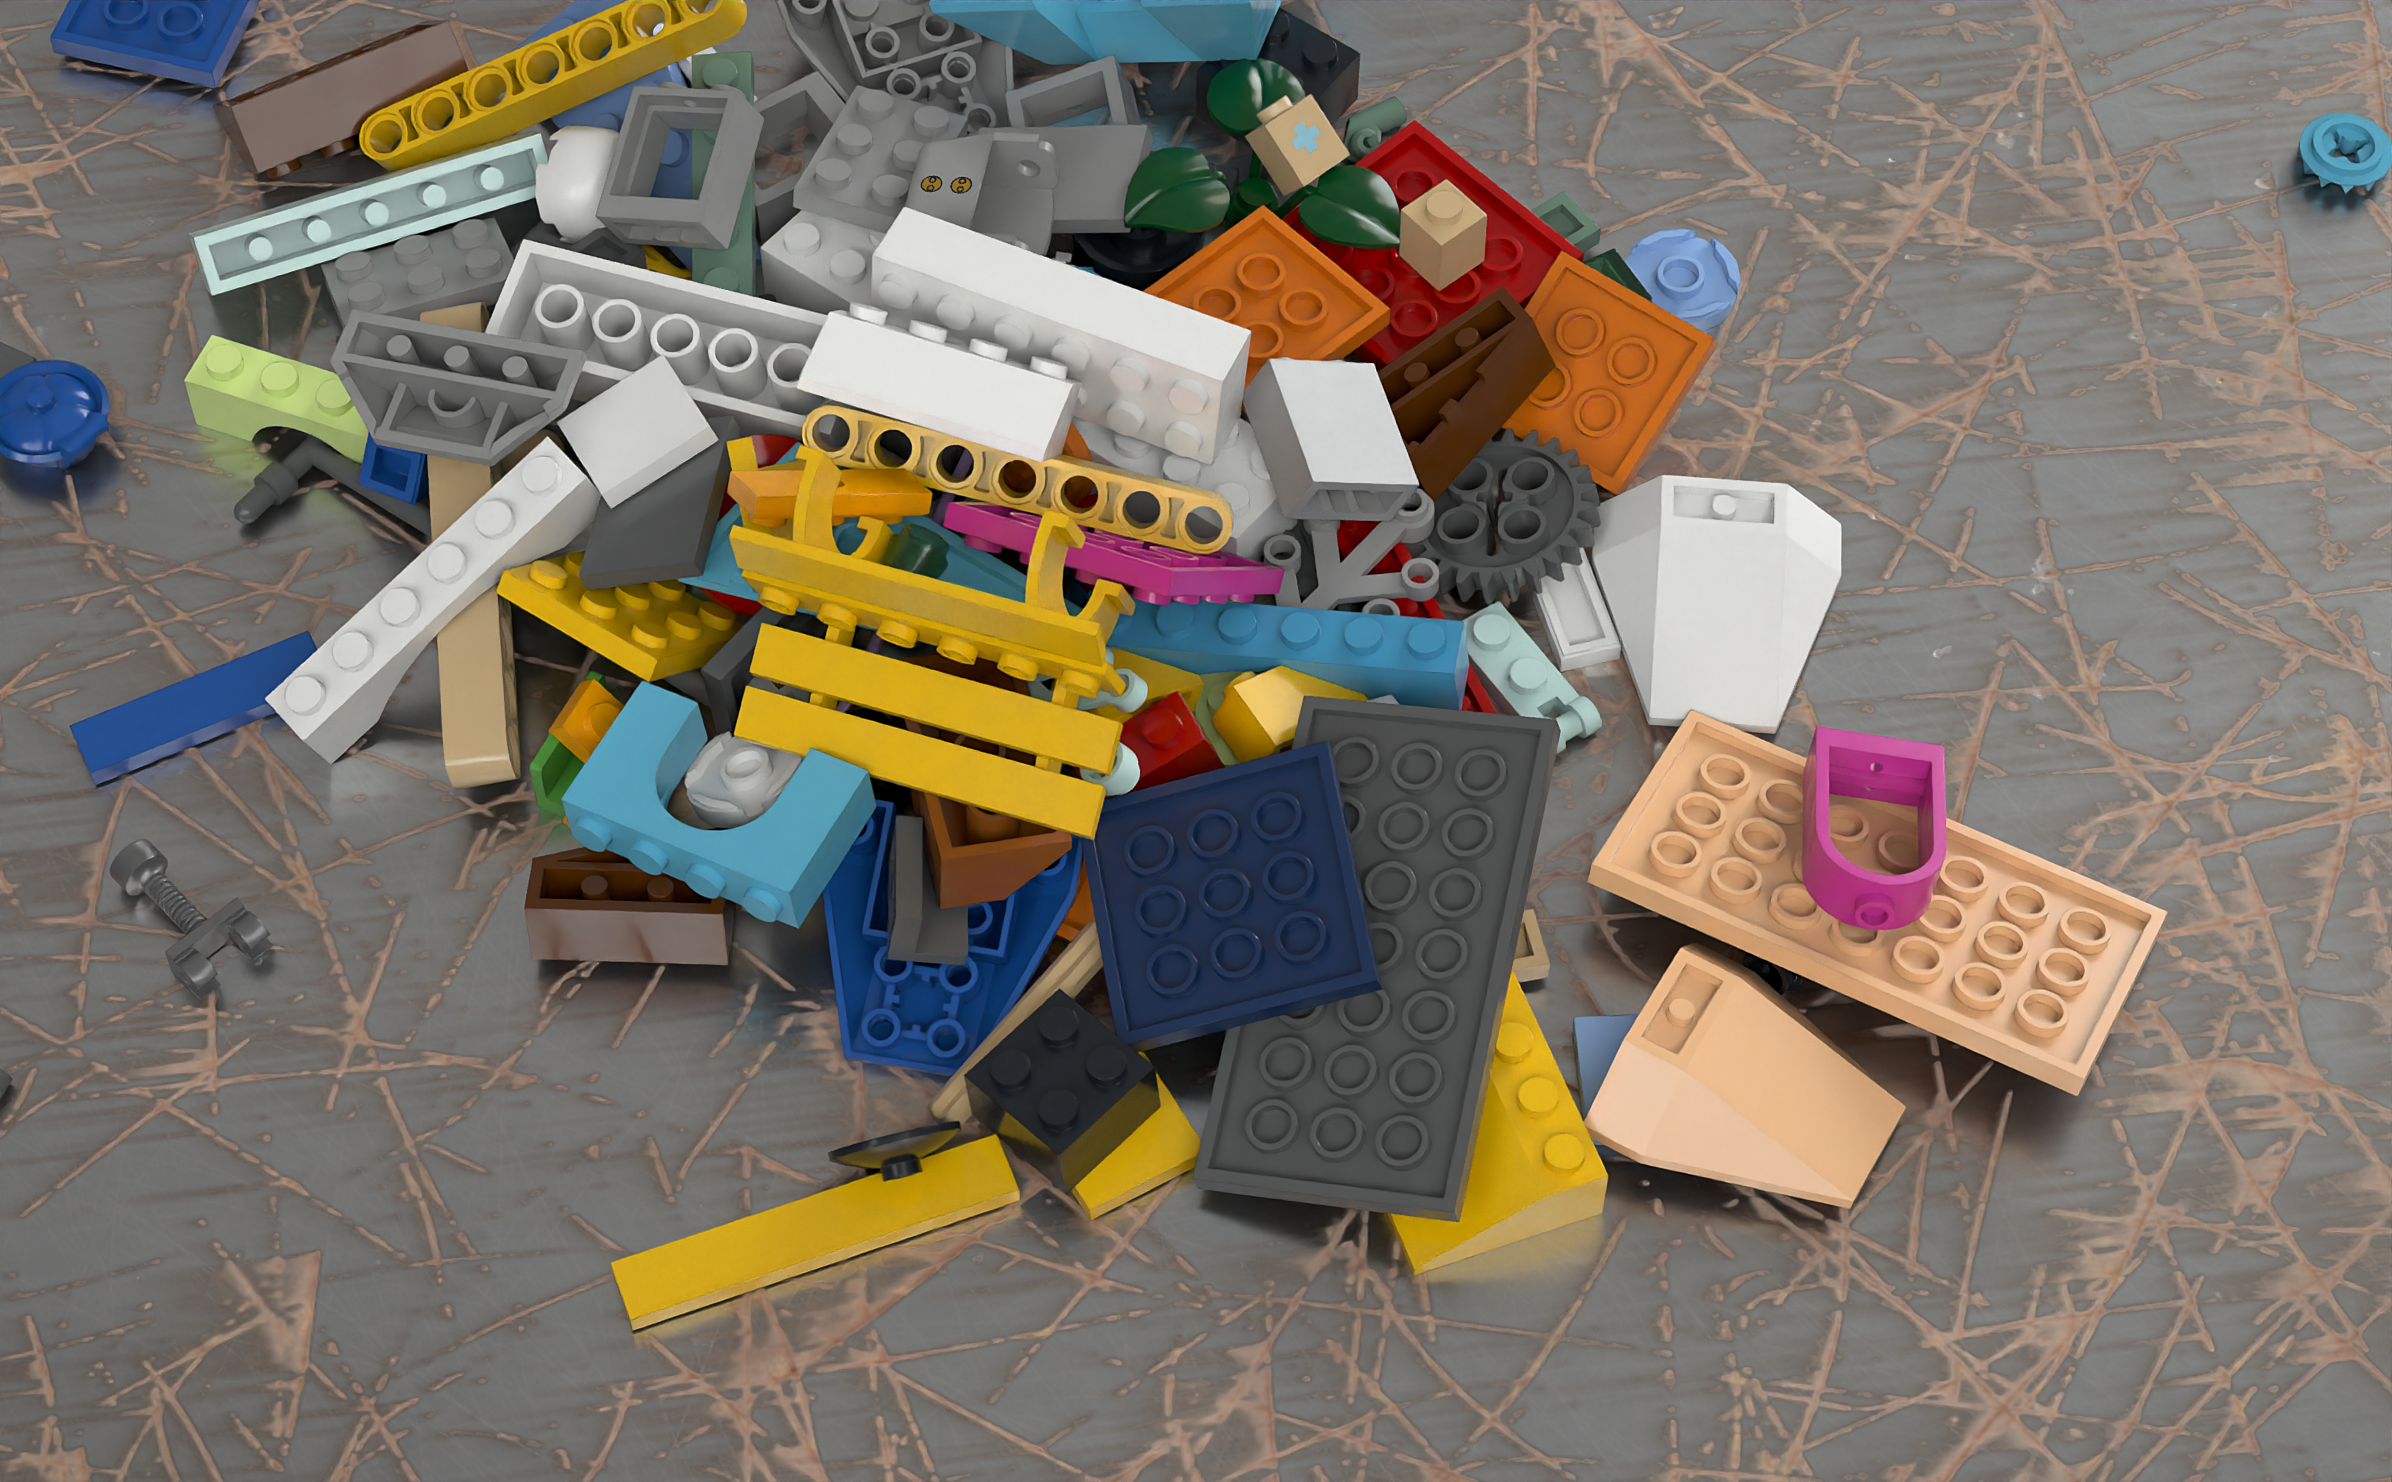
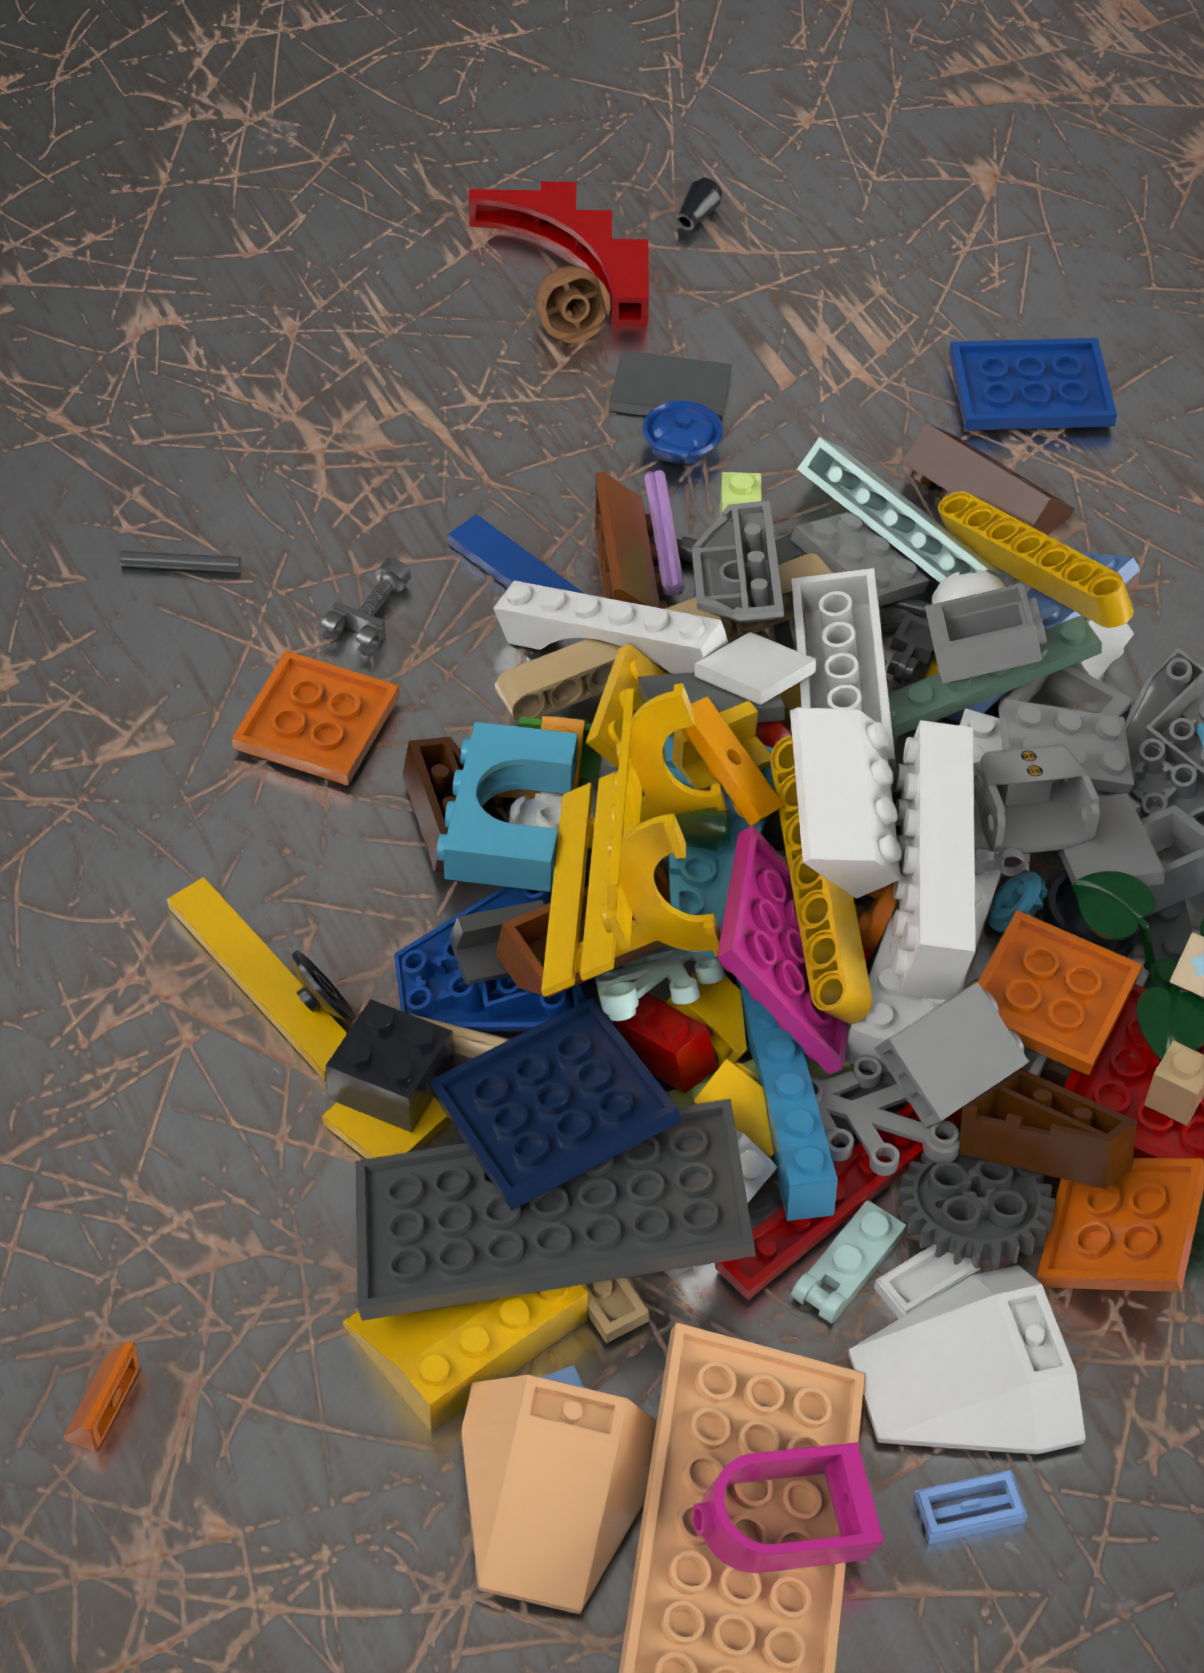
camera: 70 degrees right, 5 degrees down
none -> orange plate [232,650,400,786]
none -> dark orange slope [594,472,667,609]
none -> lavender axle [644,470,685,596]
none -> light blue tile [913,1470,1028,1545]

